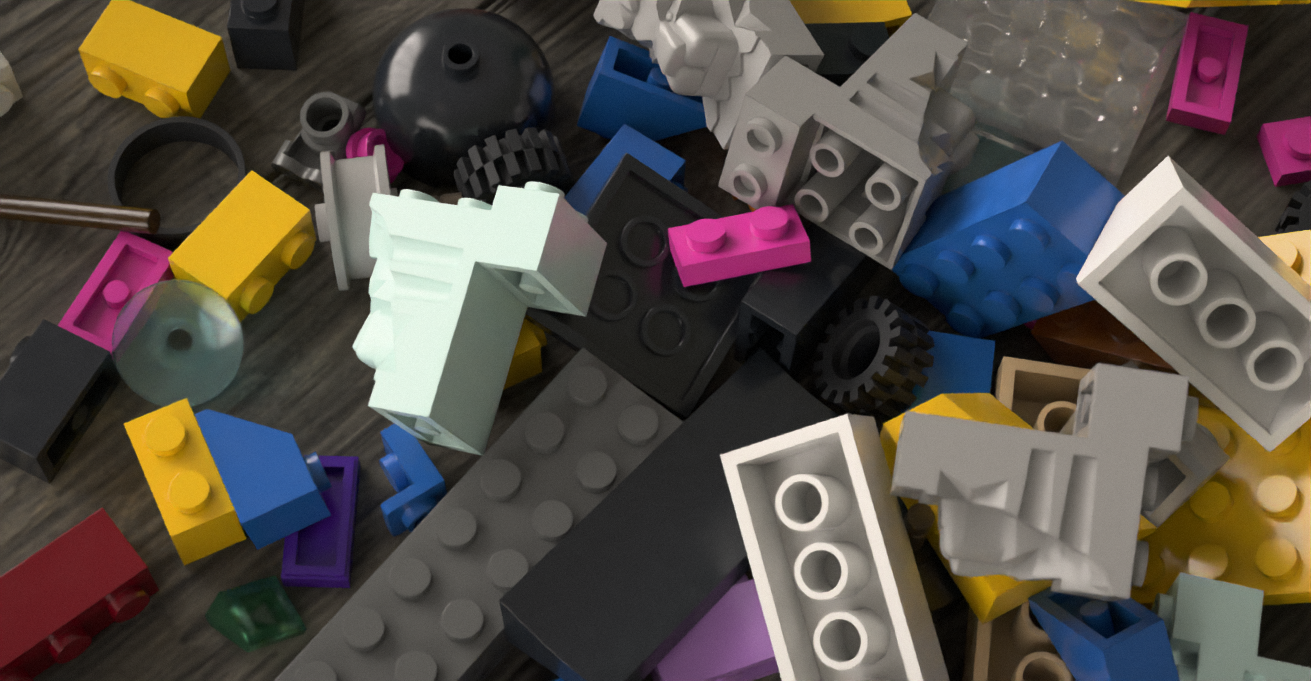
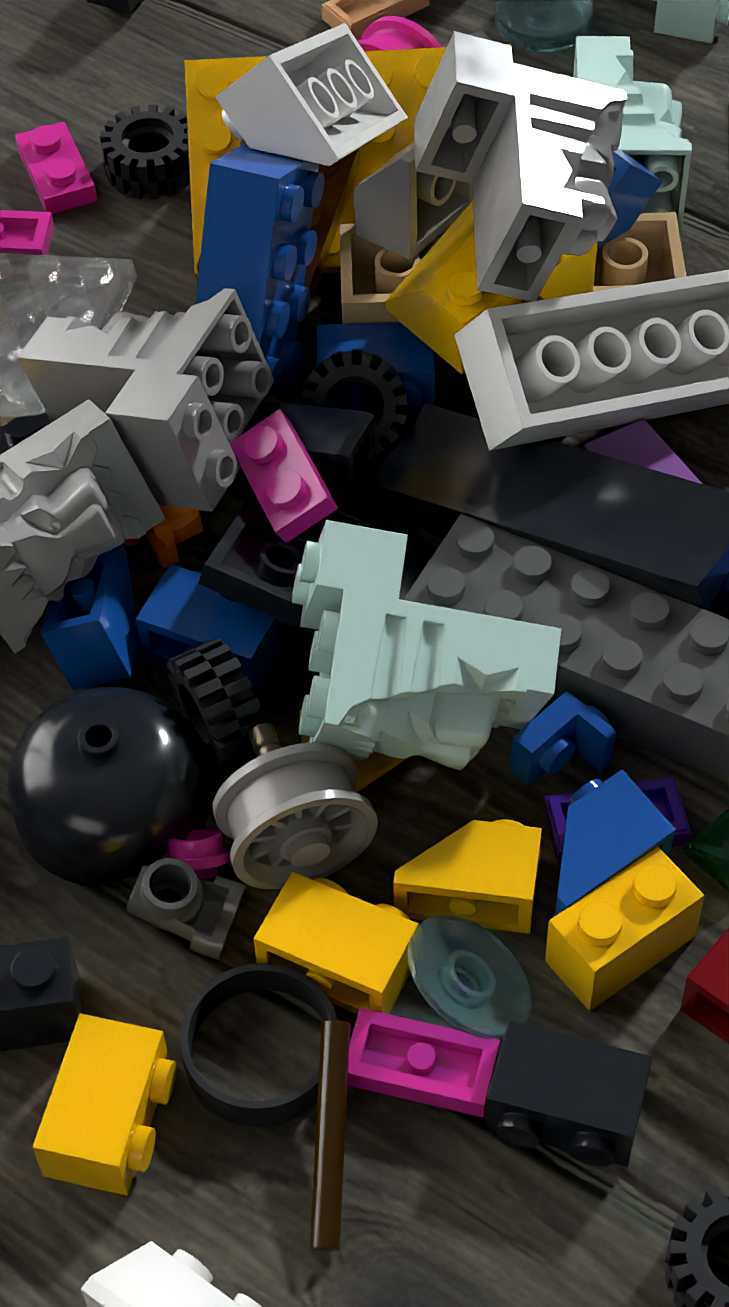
camera: 95 degrees left, 10 degrees down
none -> yellow slope [393,819,542,934]

